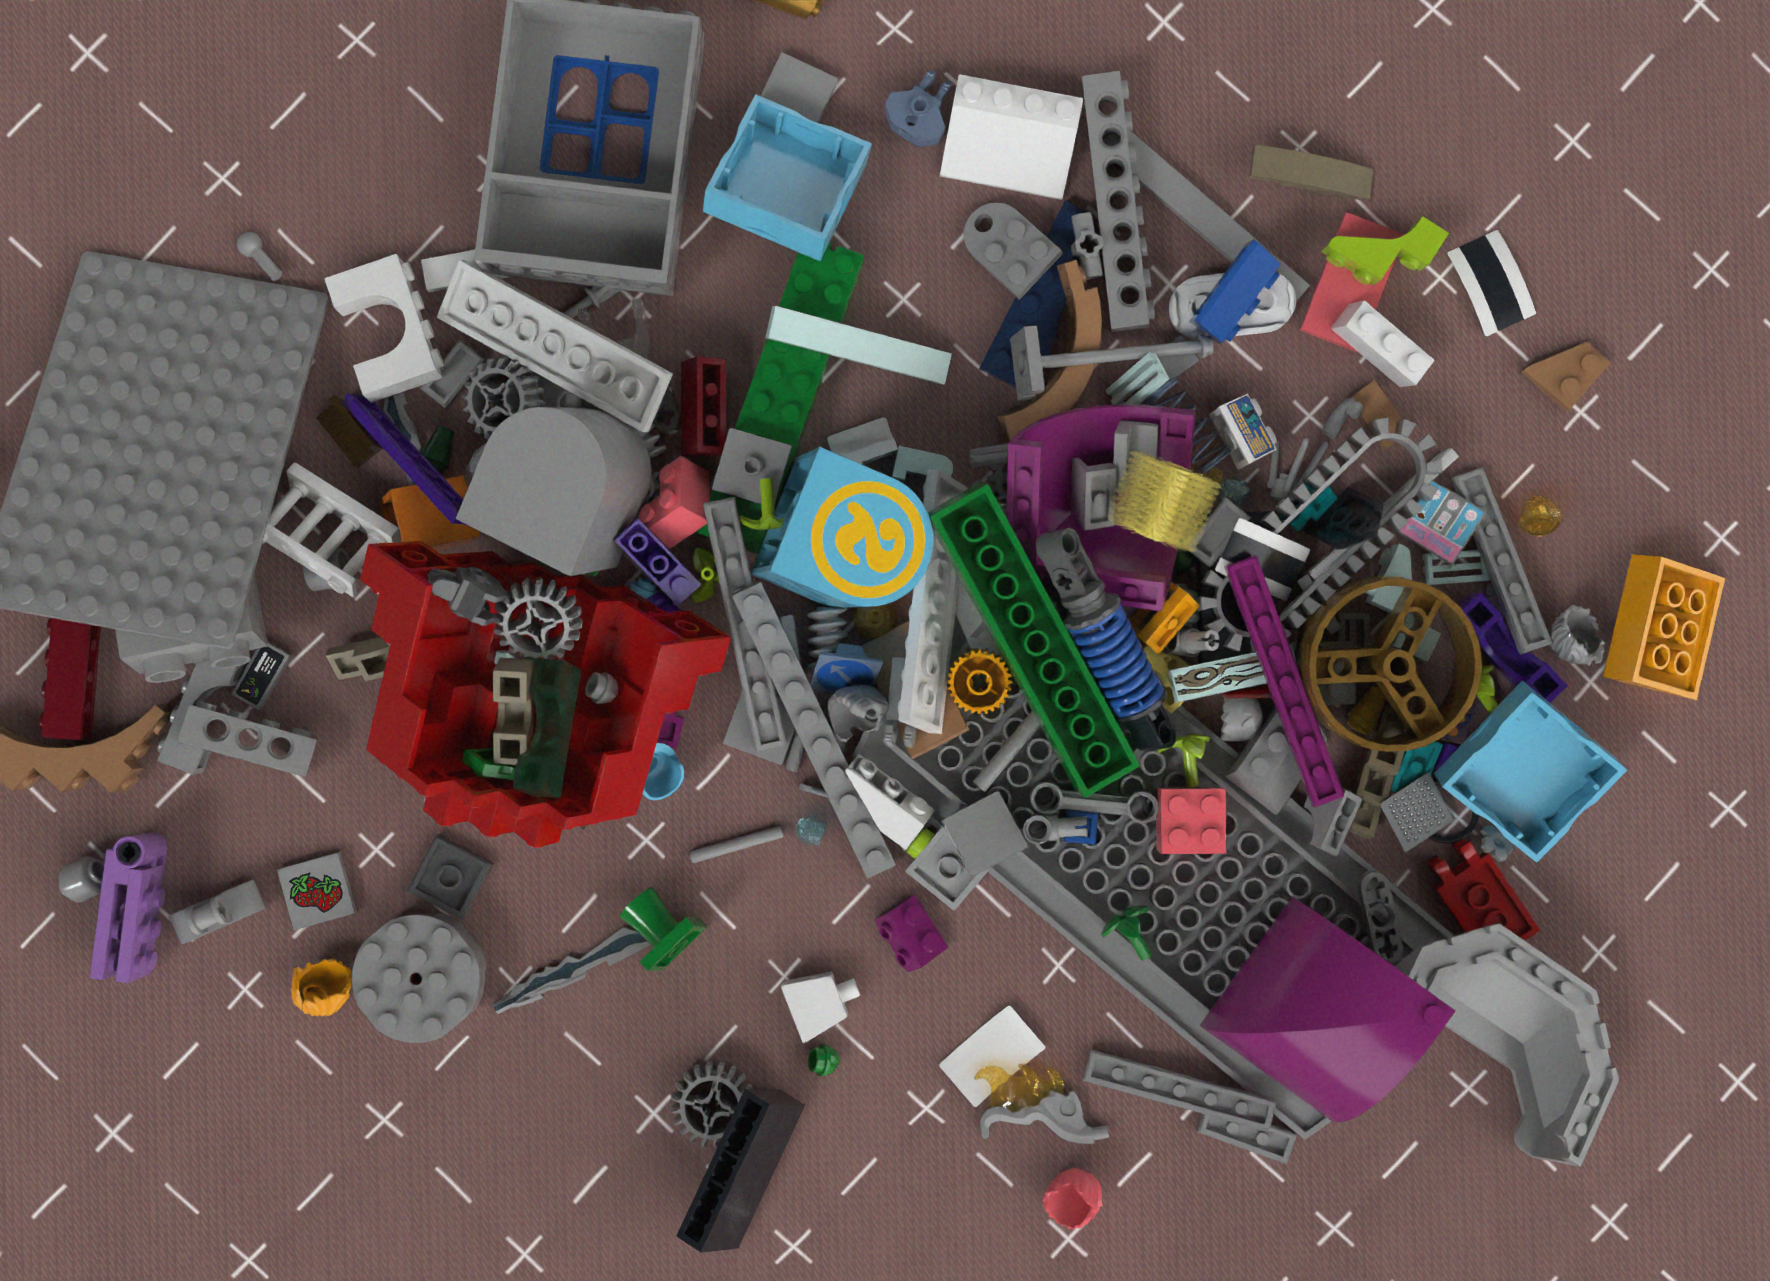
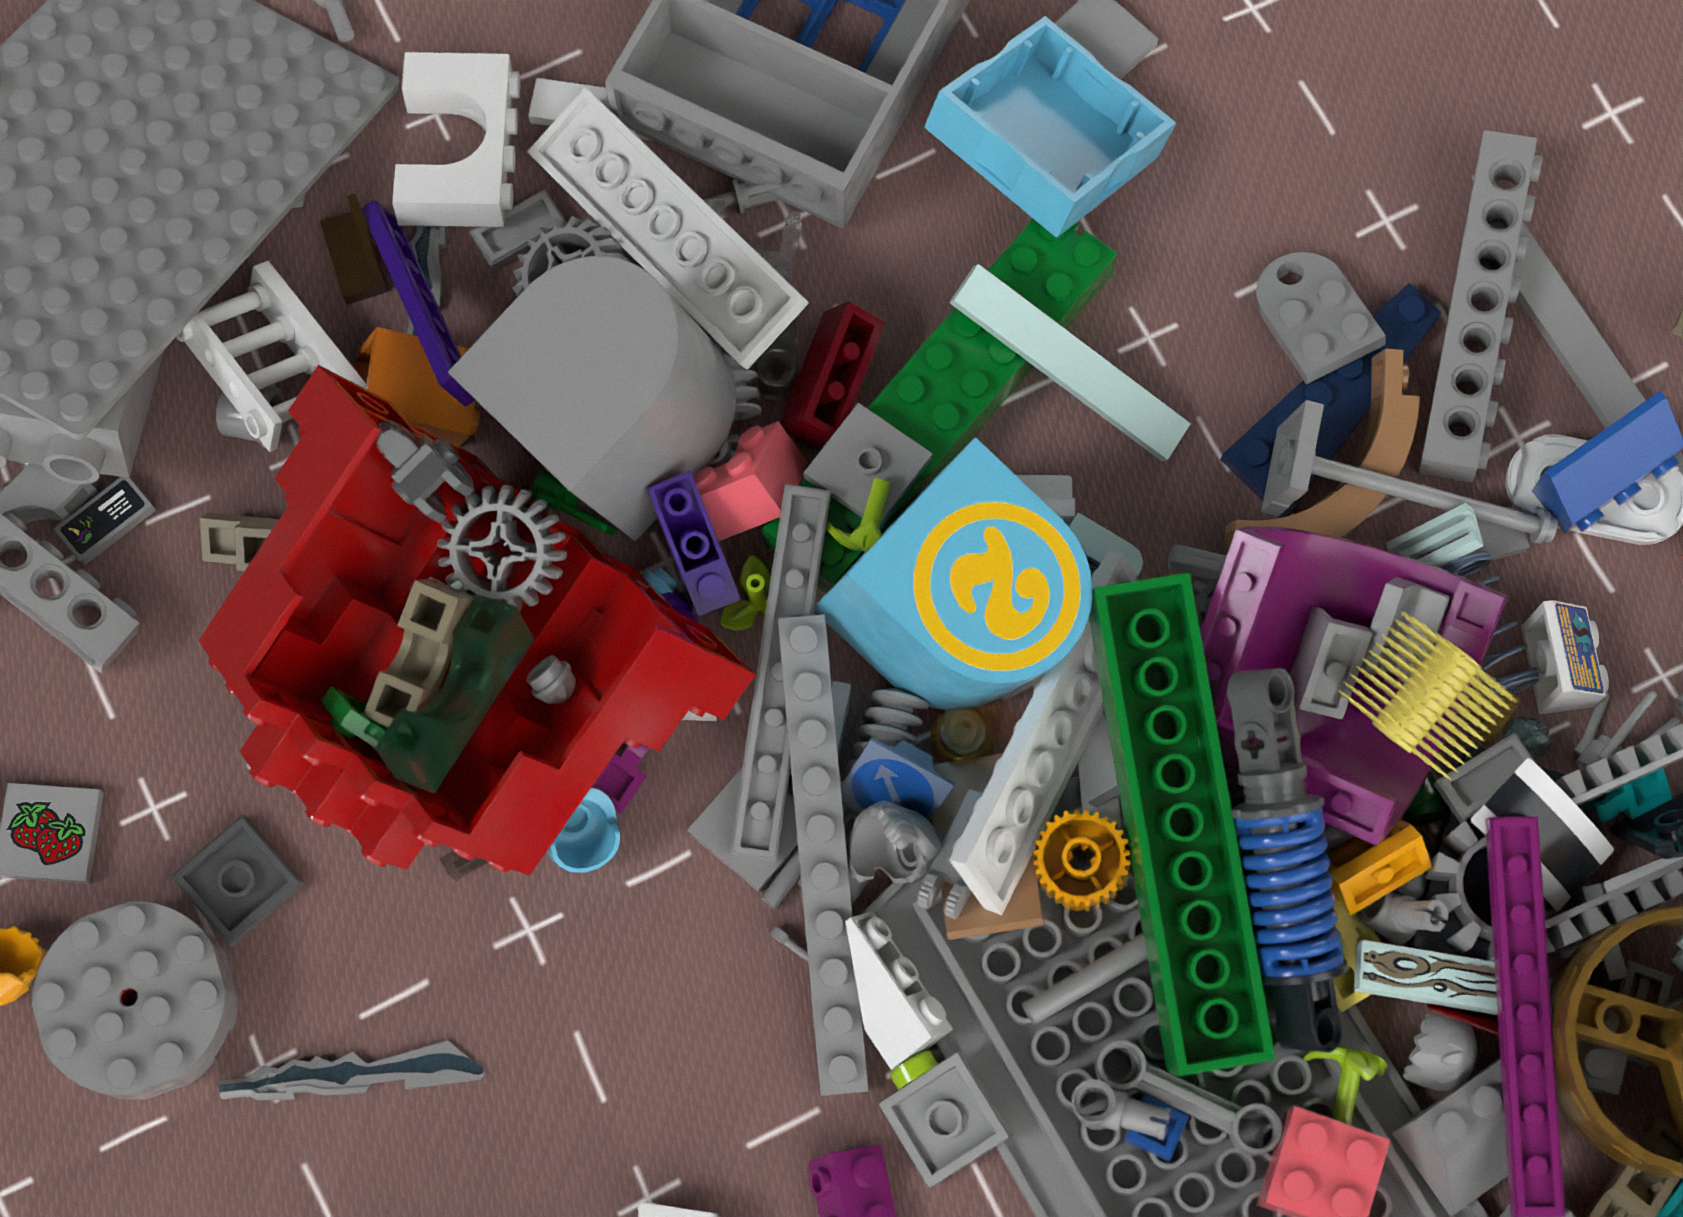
camera: 25 degrees right, 15 degrees down
dark green cone [421,426,455,475] -> none
green plant [619,887,708,971] -> none
light grey bar [690,825,784,863] -> none
clear light blue plate [795,816,826,847] -> none
sand blue hinge [885,69,953,147] -> none
white slope [940,74,1083,200] -> none
light grey tile [941,791,1028,877] -> none
light grey axle [1071,212,1104,280] -> none
cone [1347,686,1386,735] -> none

